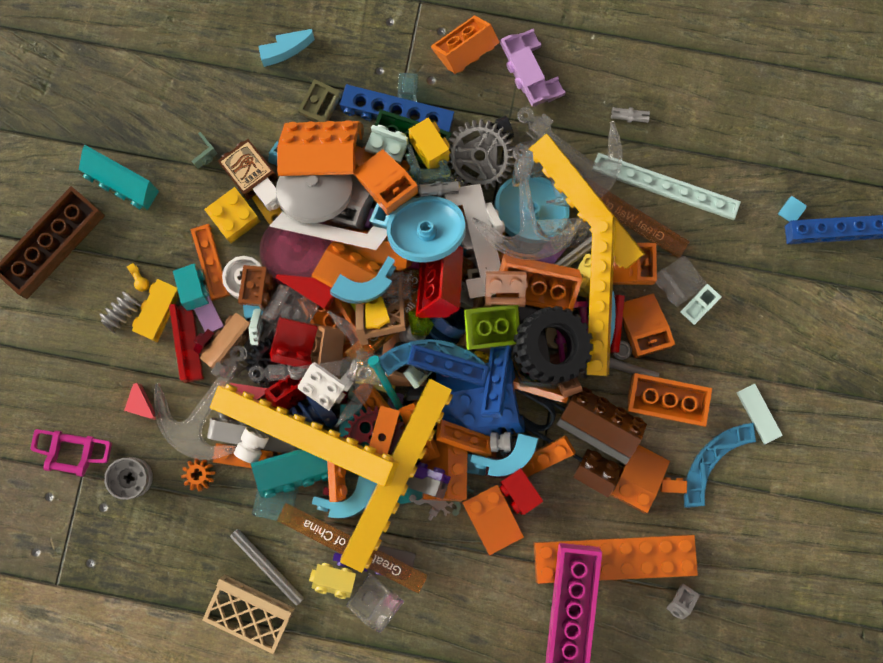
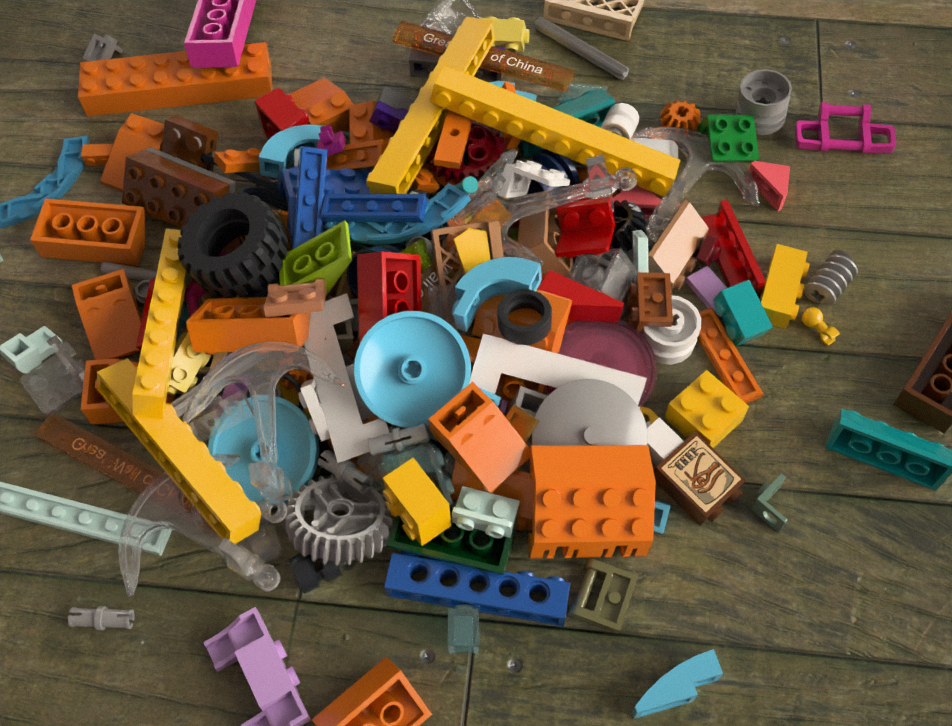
camera: 175 degrees right, 20 degrees down
none -> magenta tile [317,124,346,156]
none -> light grey pin [318,450,373,494]
none -> black tyre [497,289,552,345]
none -> pearl gold tile [506,404,540,443]
none -> green bracket [697,115,759,163]

